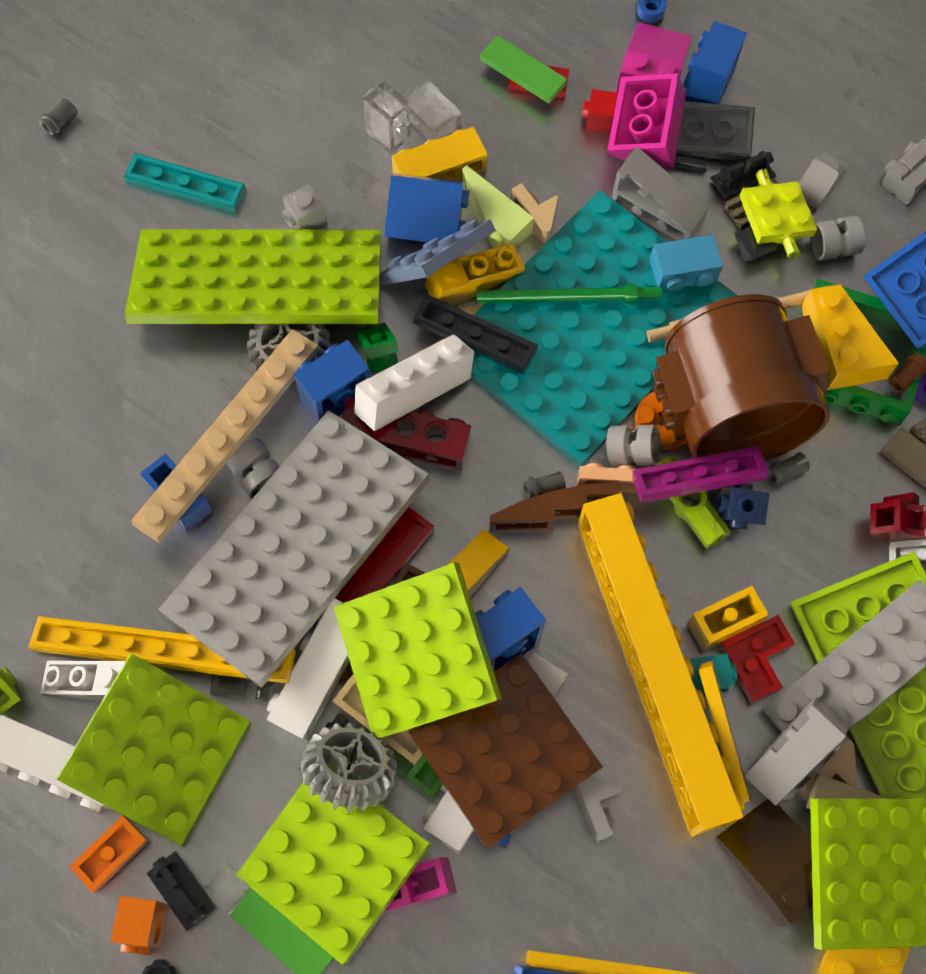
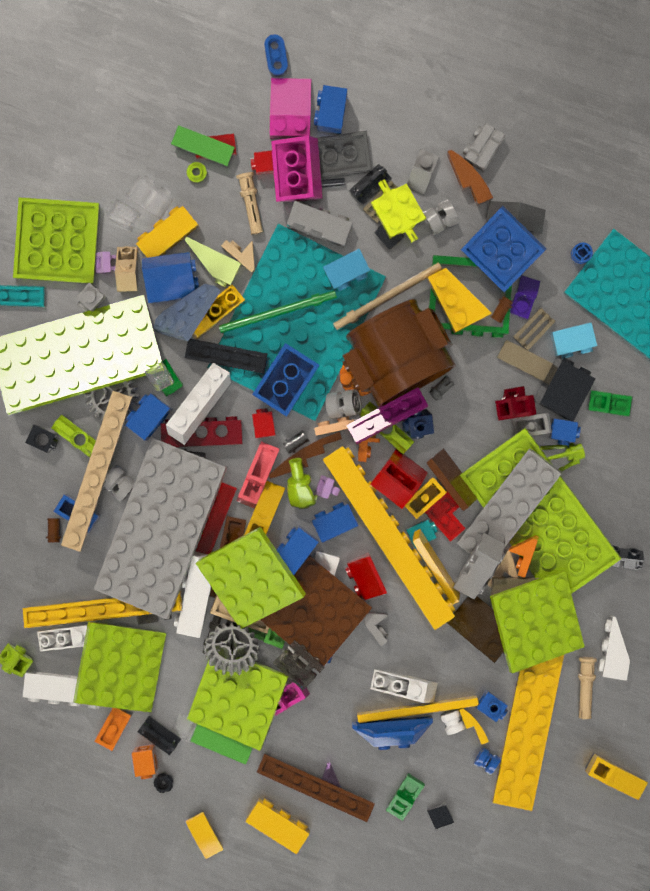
camera: 15 degrees left, 20 degrees up
none -> lime plate [13,197,100,284]
none -> black brick [25,424,59,453]
none -> reddish brown pin [46,518,62,543]
none -> lime piece [51,414,96,457]
none -> lavender tile [95,252,116,274]
none -> tan slope [115,246,138,292]
none -> clear slope [144,362,174,392]
none -> lime plate [187,162,207,182]
none -> tan pin [236,172,264,235]
none -> coral slope [237,441,280,509]
none -> blue brick [252,343,320,417]
none -> red brick [252,408,276,438]
none -> clear smoke plate [273,640,325,690]
none -> lime piece [287,458,317,509]
none -> blue brick [312,502,358,543]
none -> lavender tile [314,475,340,499]
none -> red slope [345,552,387,600]
none -> orange bracket [357,435,380,462]
none -> red slope [370,449,428,509]
none -> white slope [370,669,438,703]
none -> reddish brown tile [426,448,478,511]
none -> dark orange slope [447,150,493,206]
none -> orange slope [508,535,539,578]

